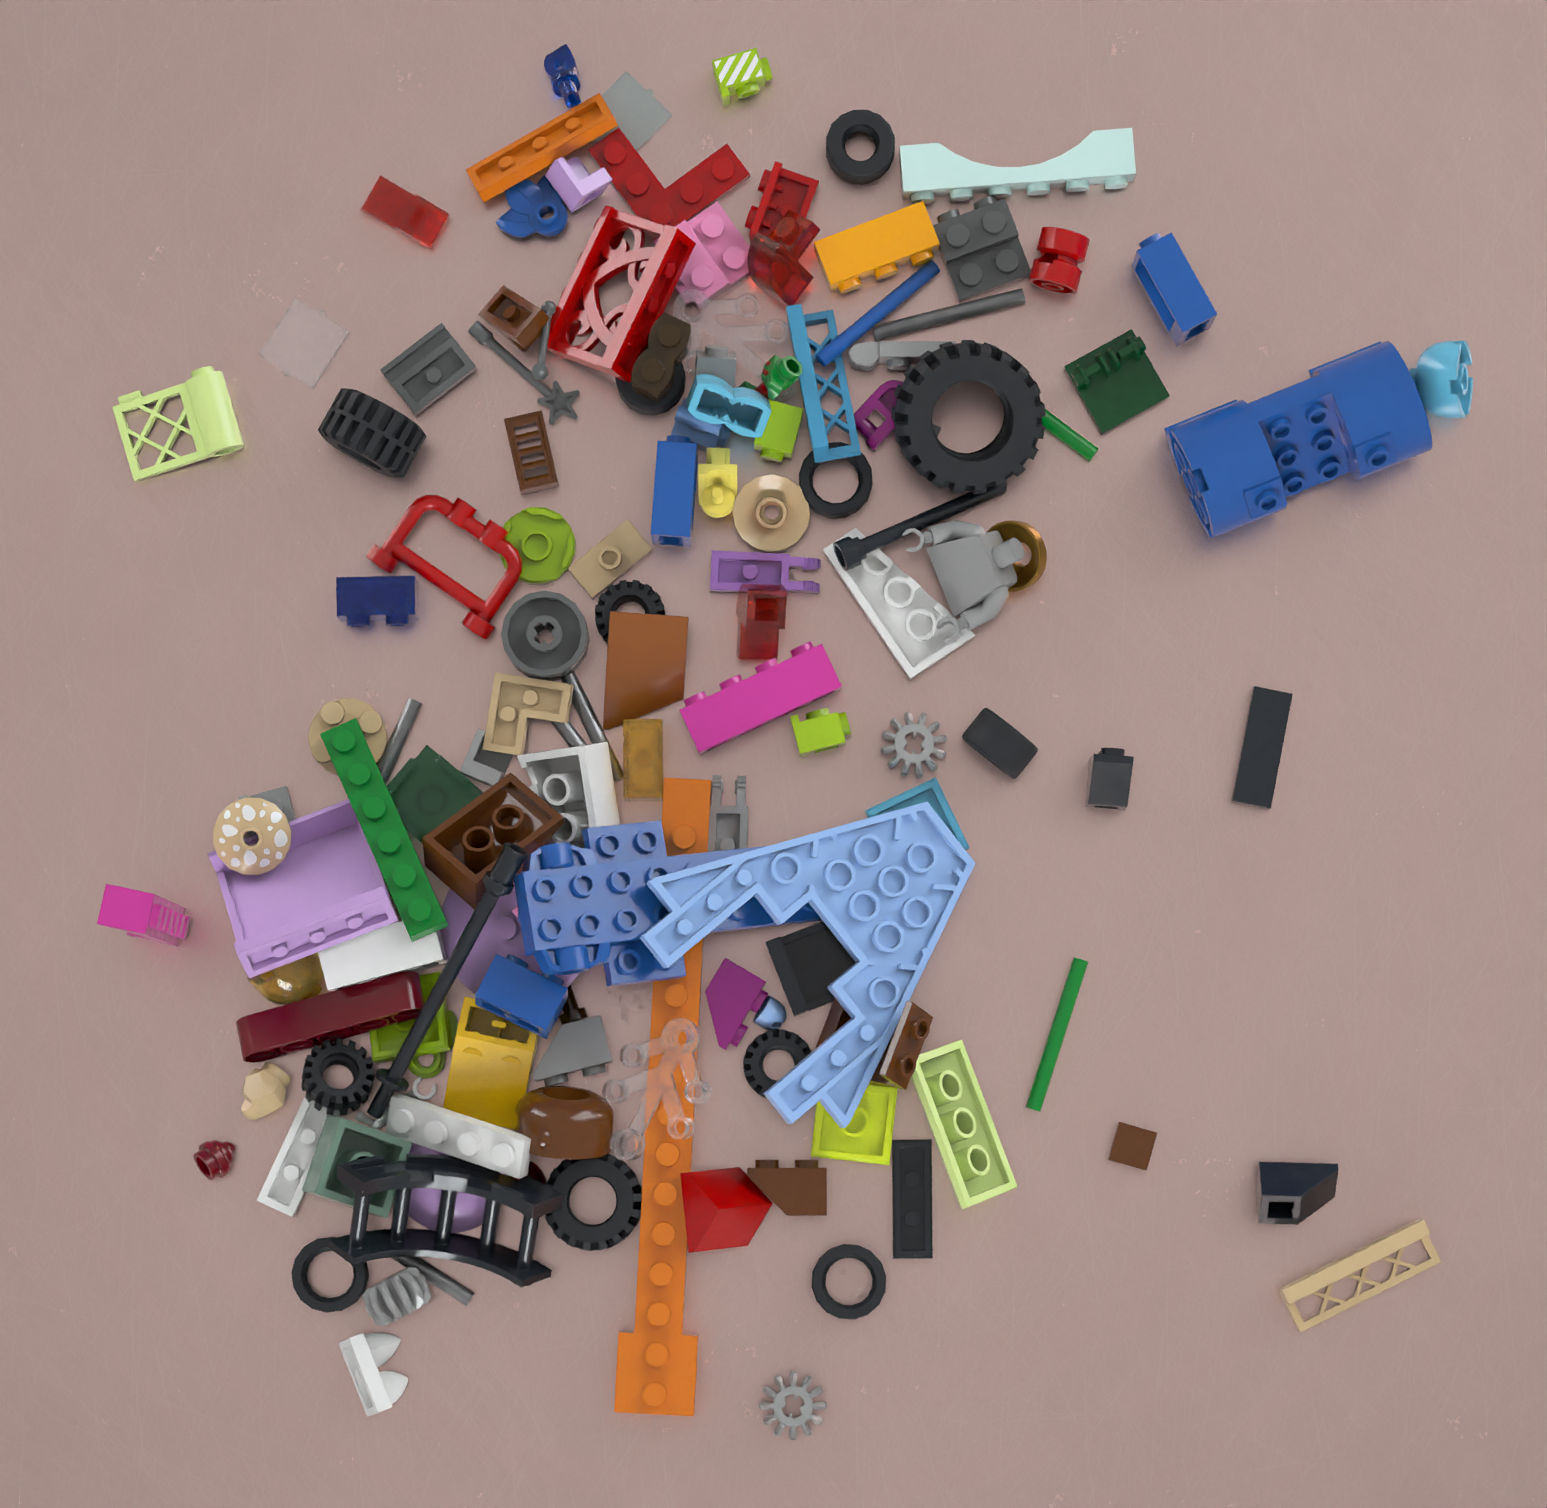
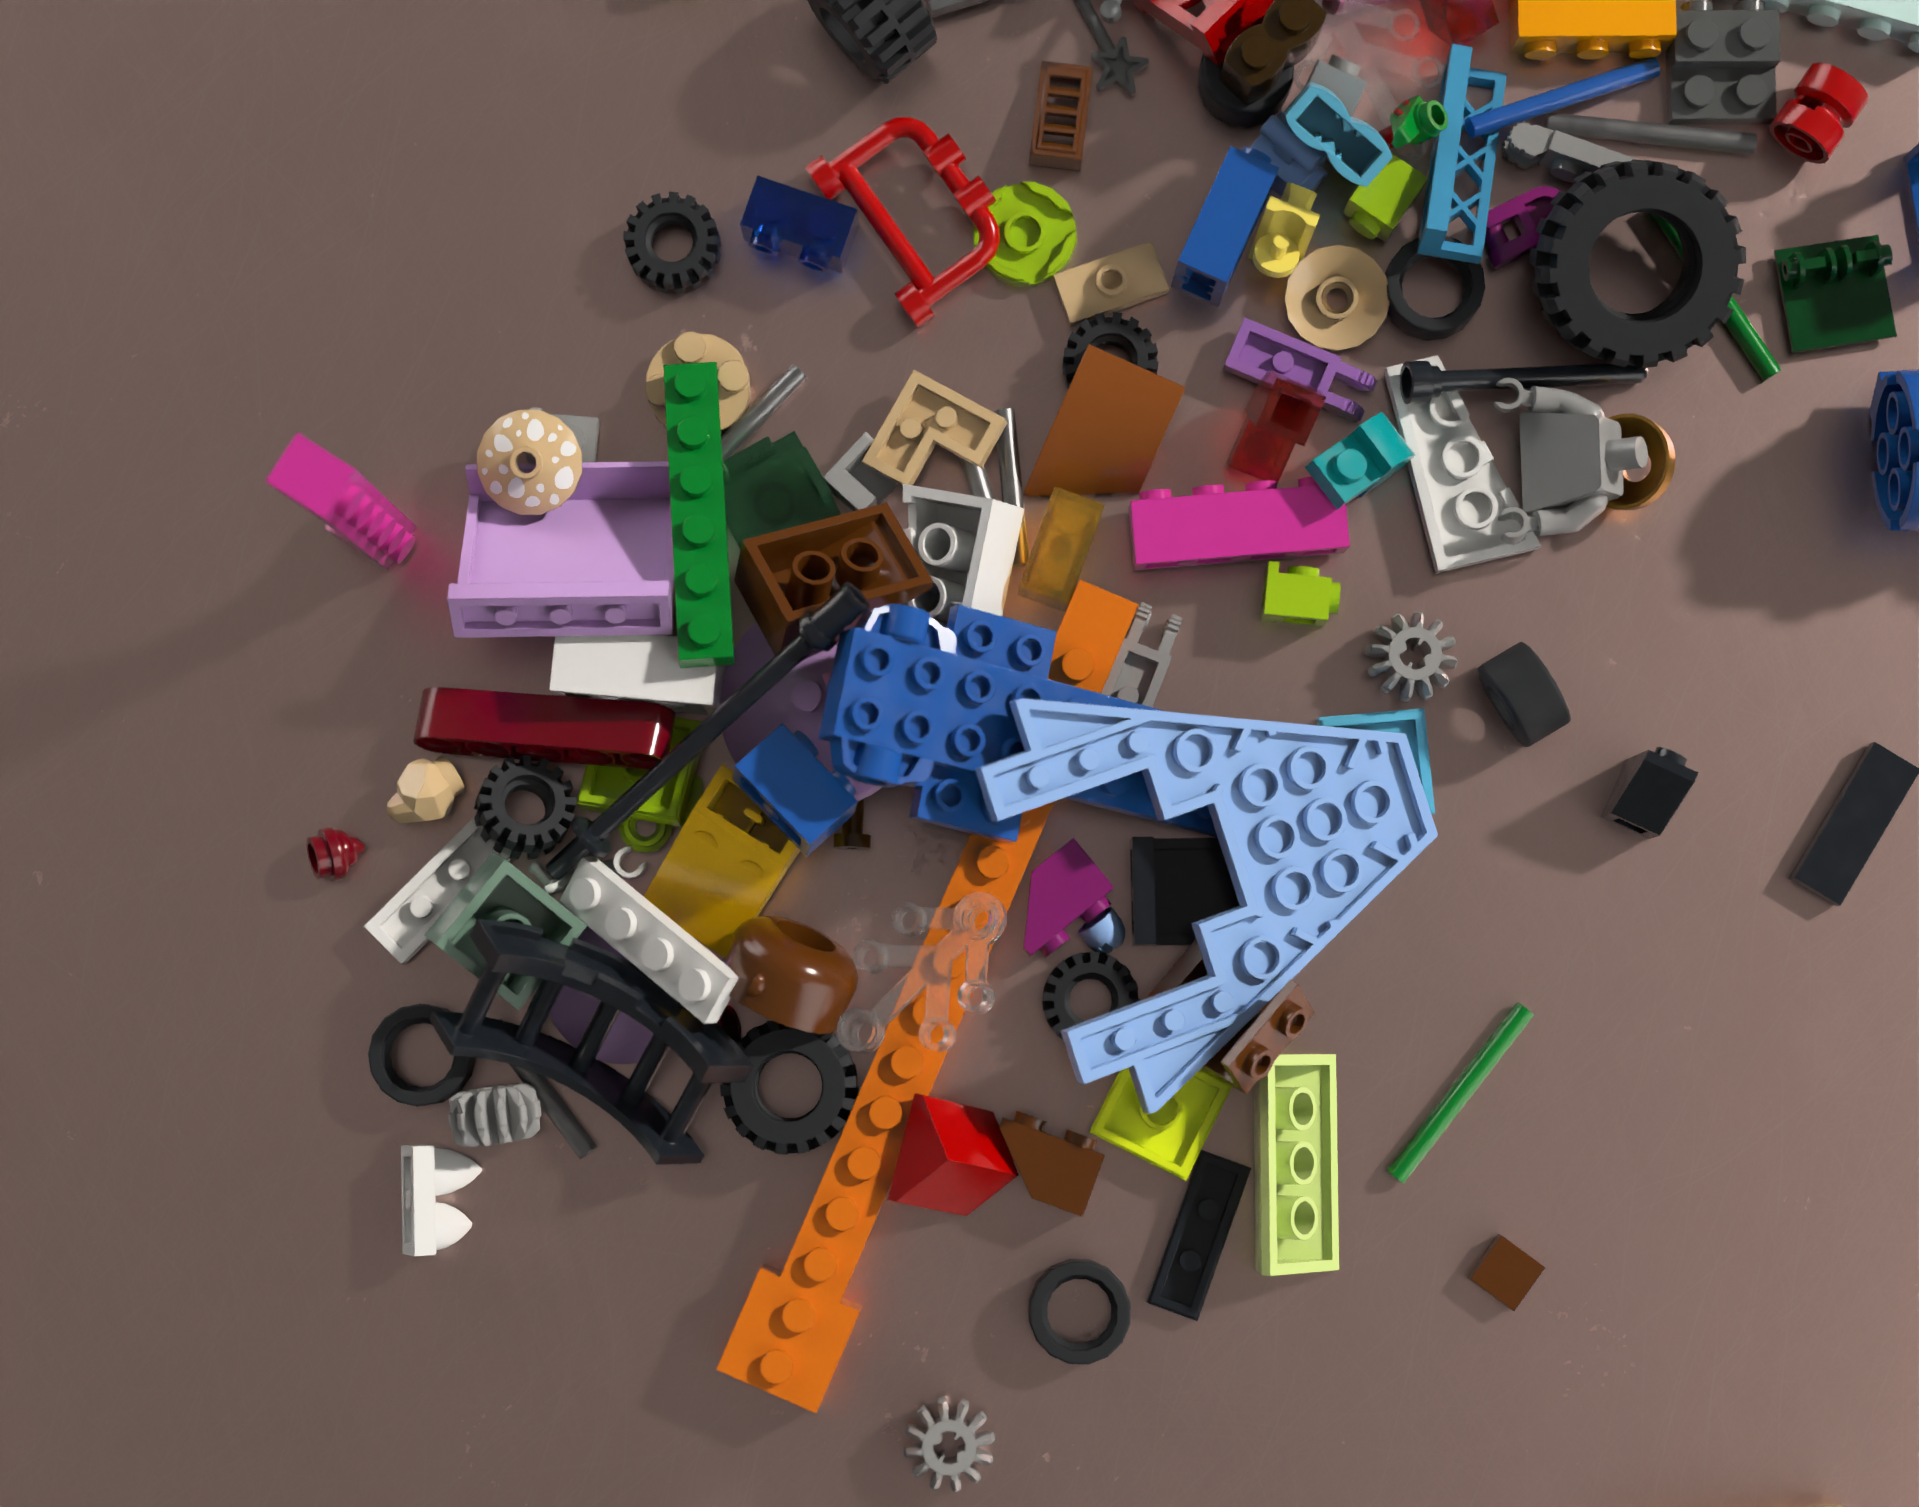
camera: 20 degrees right, 0 degrees up
clear yellow cylinder [247,952,324,1005] -> none
dark grey wheel [501,590,590,681] -> none
light grey slope [533,1015,613,1087] -> none
black slope [1256,1162,1339,1225] -> none
none -> black tyre [623,192,721,294]
none -> teal brick [1305,412,1415,510]

